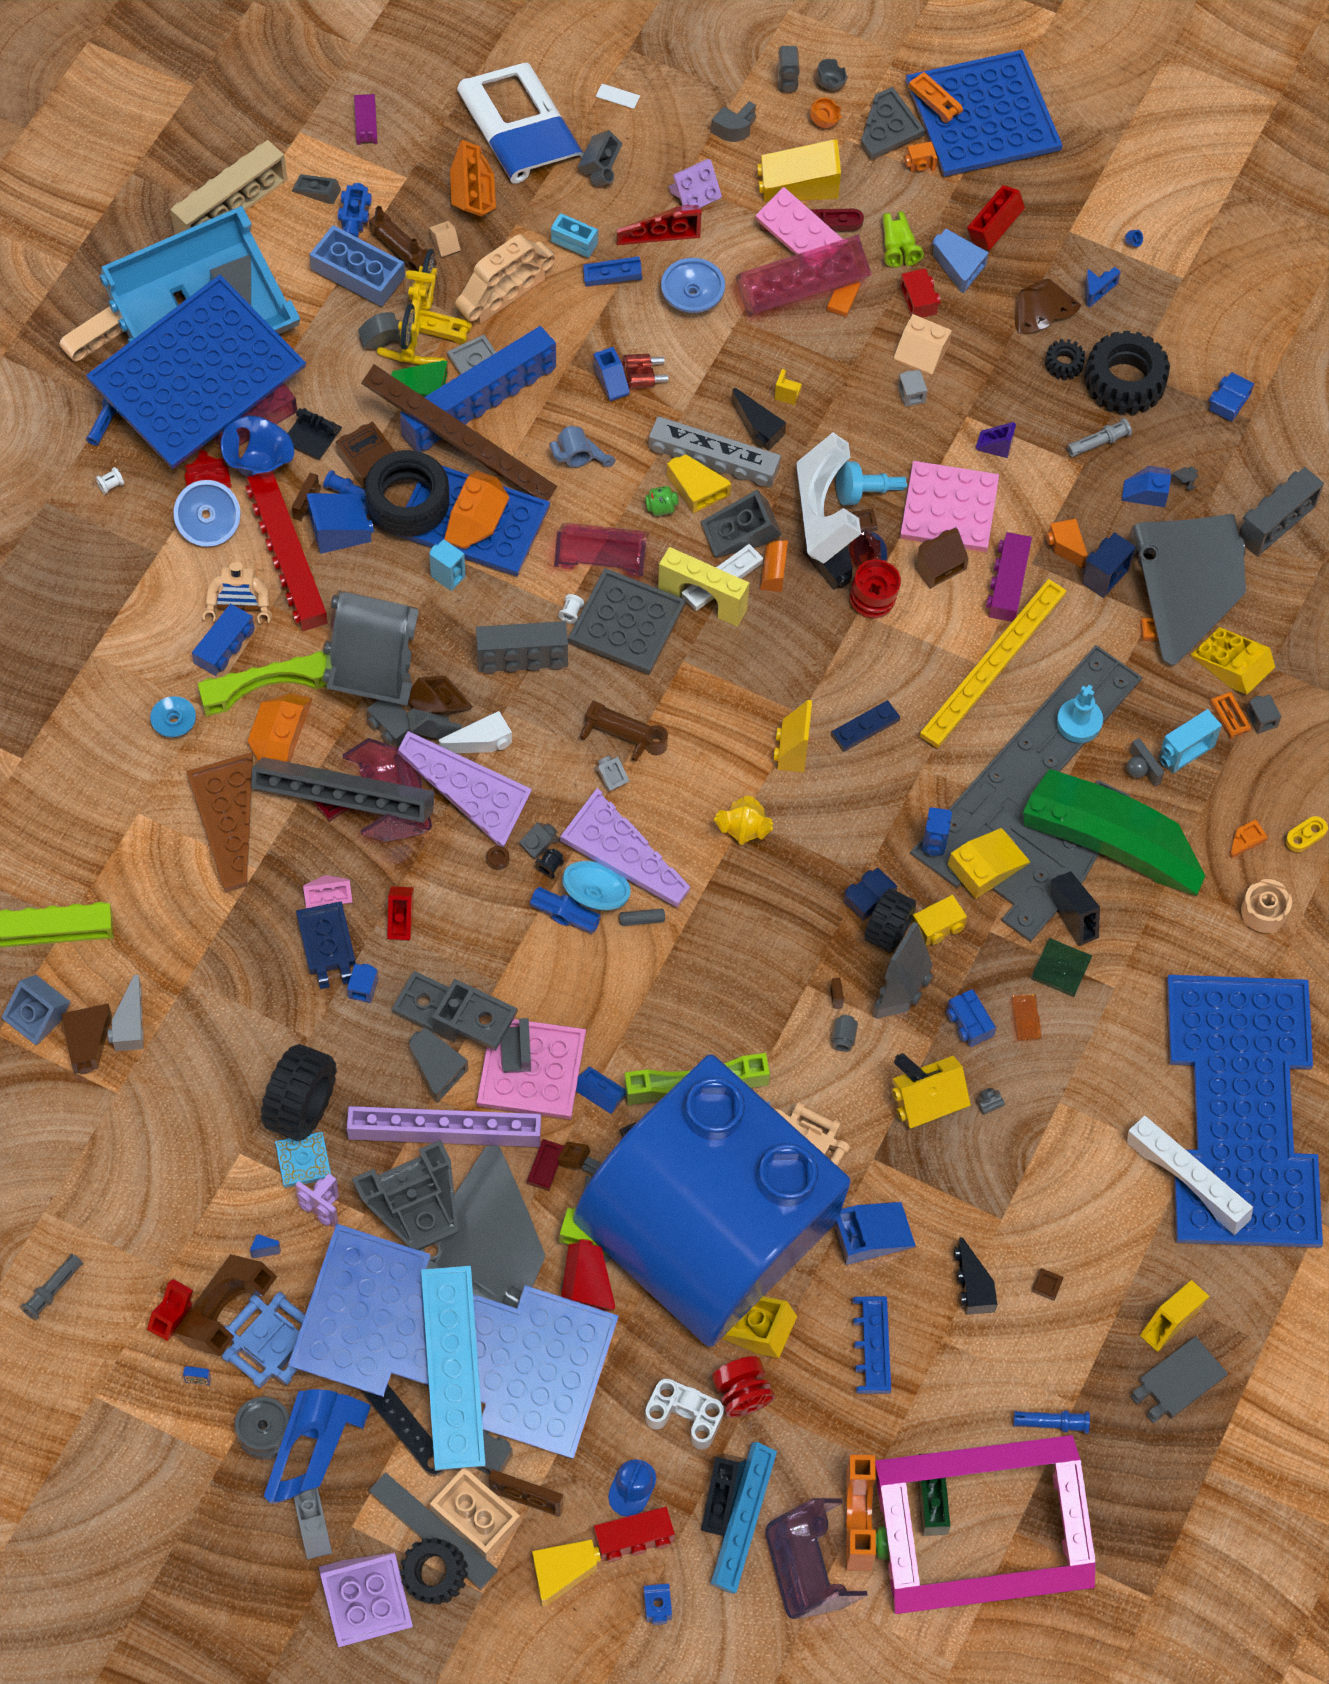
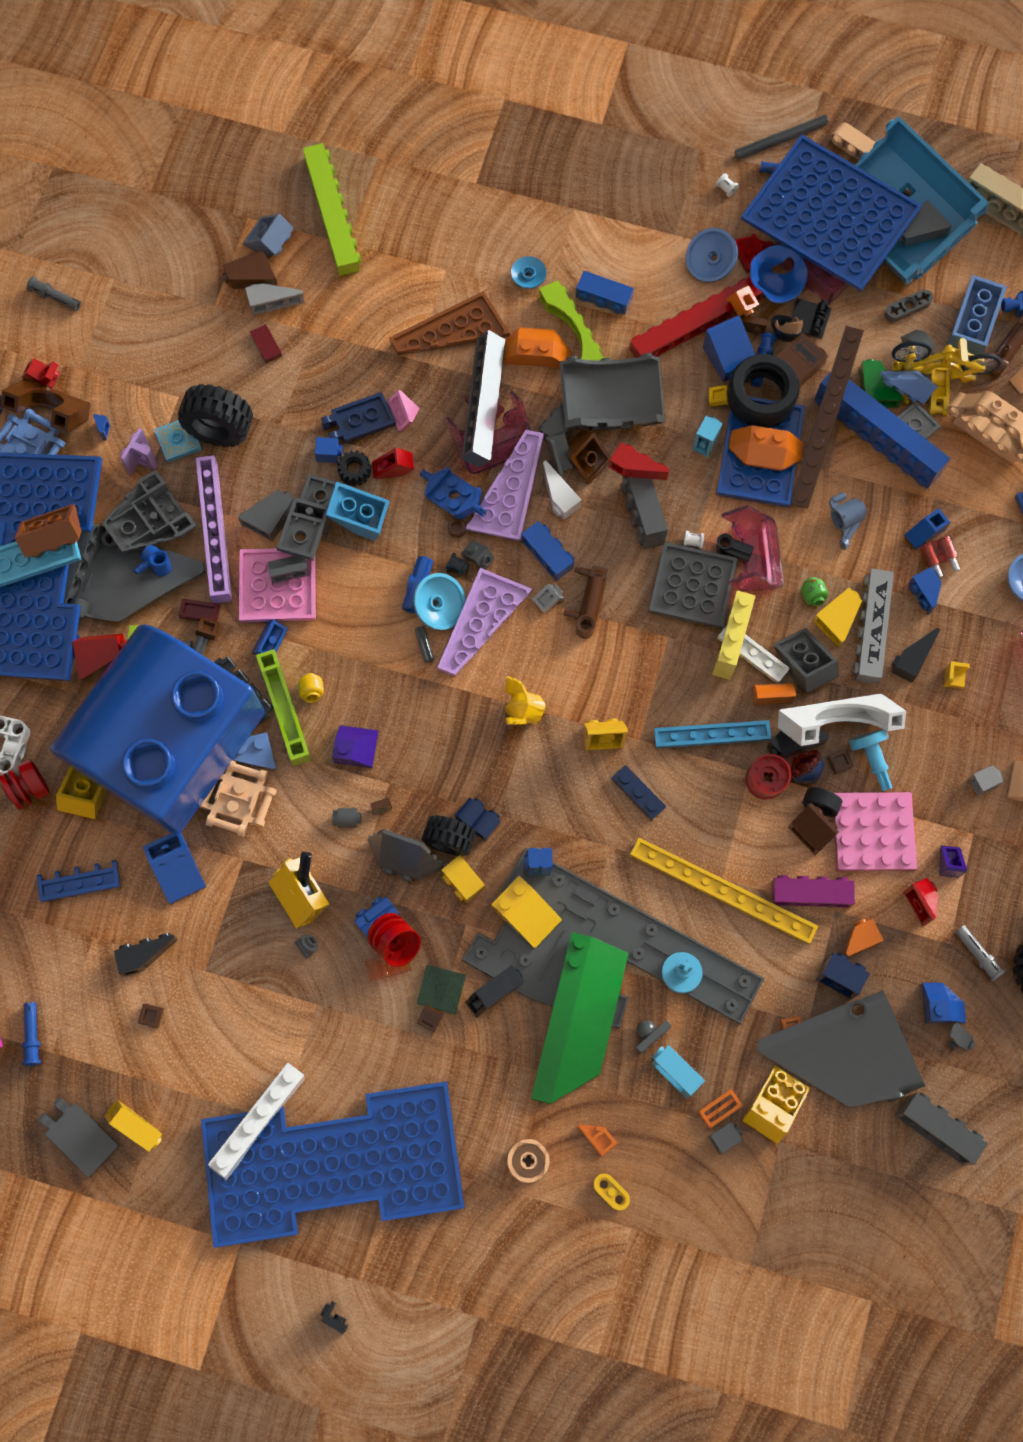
camera: 80 degrees right, 10 degrees up
light nougat torso [203,562,272,624] -> none
none -> dark orange slope [15,504,82,558]
none -> blue piece [134,545,172,577]
none -> dark red tile [250,324,282,363]
none -> yellow head [298,673,324,703]
none -> dark azure slope [325,481,390,541]
none -> dark purple slope [332,725,378,768]
none -> black tyre [337,450,371,486]
none -> red wheel [367,913,421,967]
none -> reddish brown tile [416,1004,444,1032]
none -> blue plate [420,467,487,519]
none -> blue brick [521,521,574,581]
none -> red slope [608,442,670,480]
none -> dark azure plate [654,720,771,749]
none -> yellow plate [709,385,728,407]
none -> black piece [716,533,754,562]
none -> orange brick [726,286,759,317]
none -> dark grey axle [734,114,829,159]
none -> piece [771,315,803,342]
none -> black tyre [802,787,843,817]
none -> medium blue slope [880,371,938,404]
none -> dark grey beam [885,289,933,322]
none -> red slope [903,878,938,927]
none -> blue slope [908,567,942,614]

